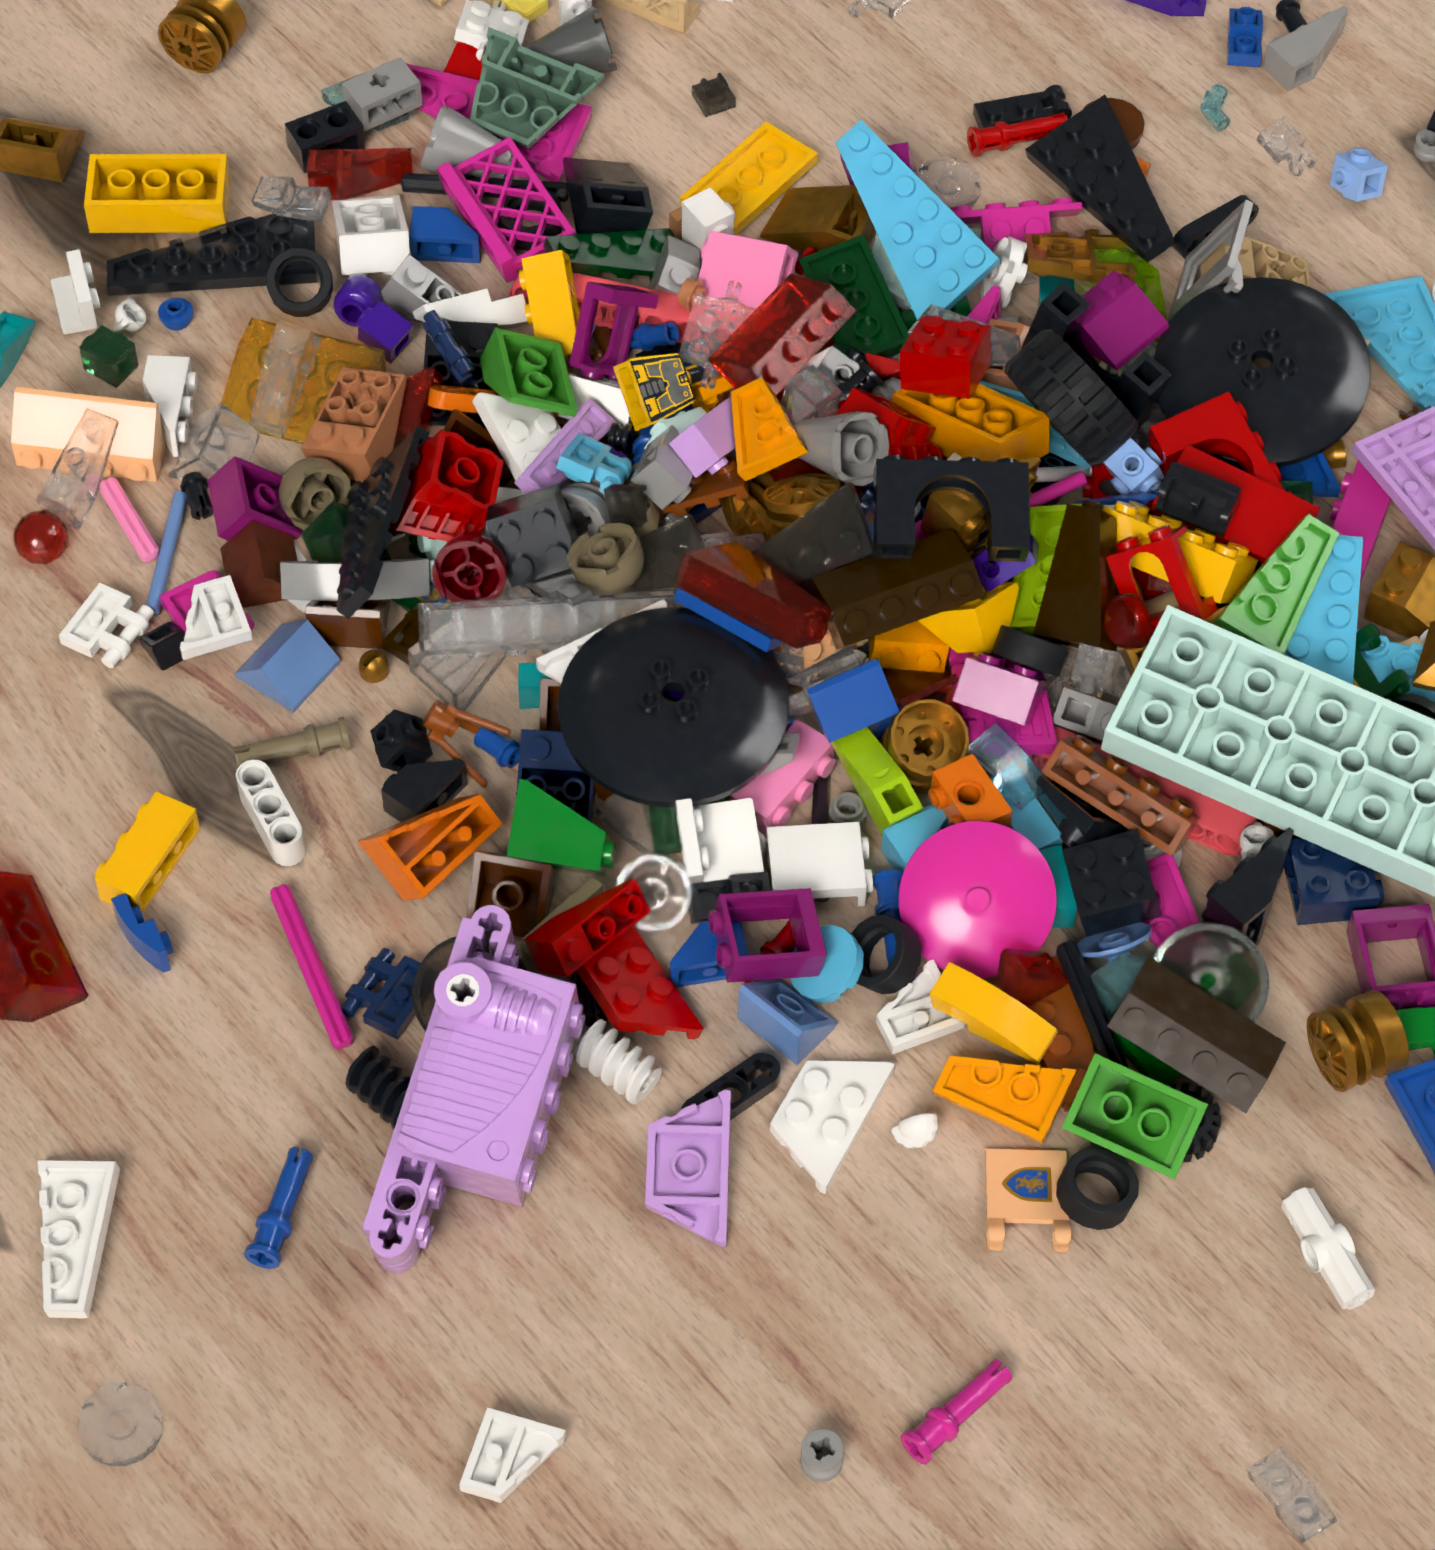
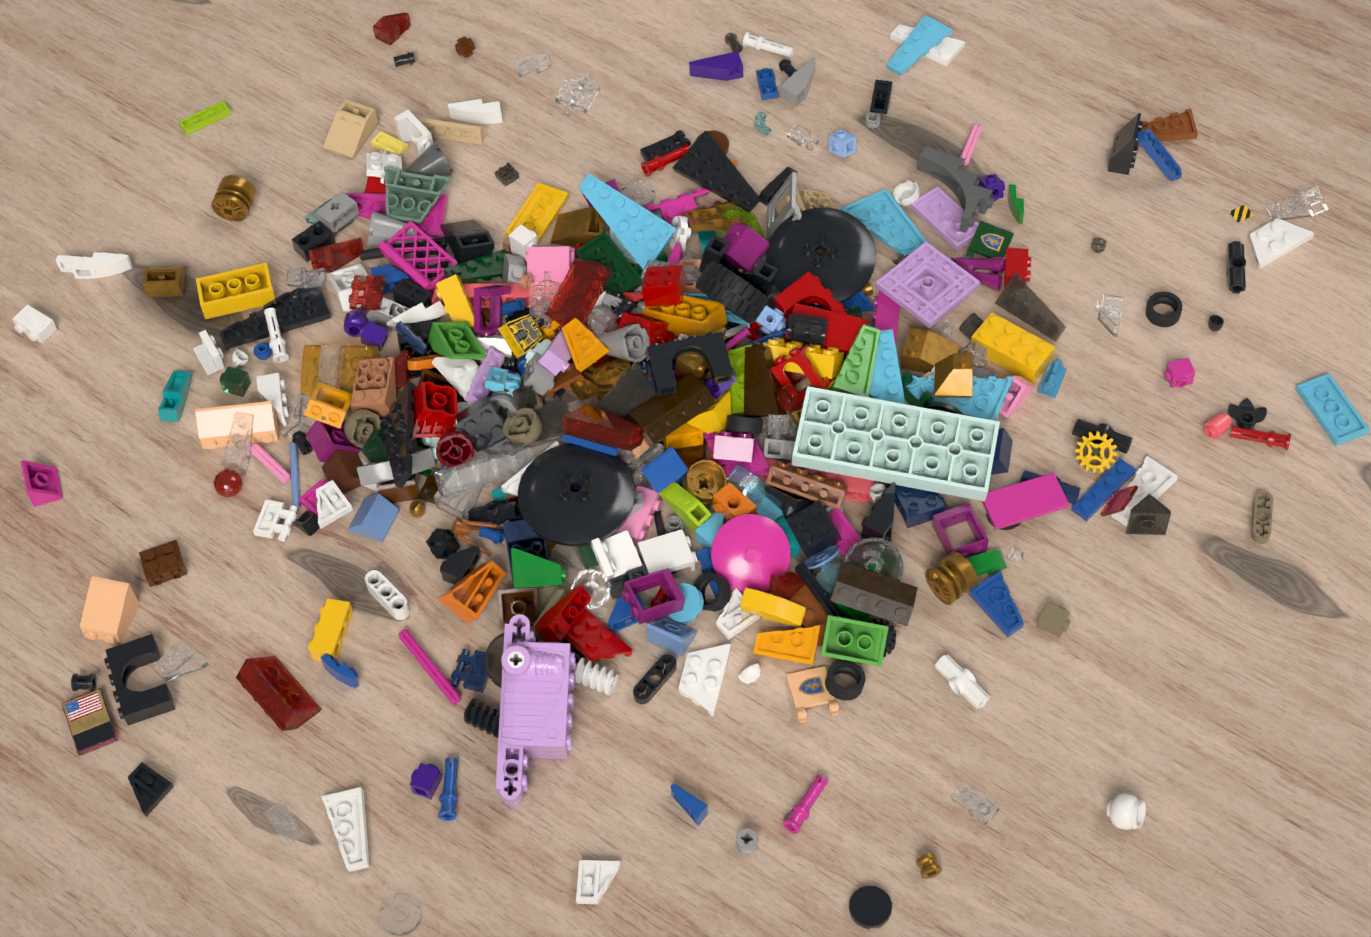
camera: 10 degrees left, 0 degrees up
dark tan pin [233,717,351,767] -> none
black tyre [266,248,333,317] -> none
lavender wing [645,1090,731,1247] -> none
clear red piece [892,674,959,718] -> none
none -> white pin [264,308,289,363]
none -> light orange window [304,381,352,429]
none -> clear red plate [348,275,386,311]
none -> black hinge [392,278,432,309]
none -> dark purple brick [410,763,442,800]
none -> black piece [468,500,522,526]
none -> blue slope [670,784,708,825]

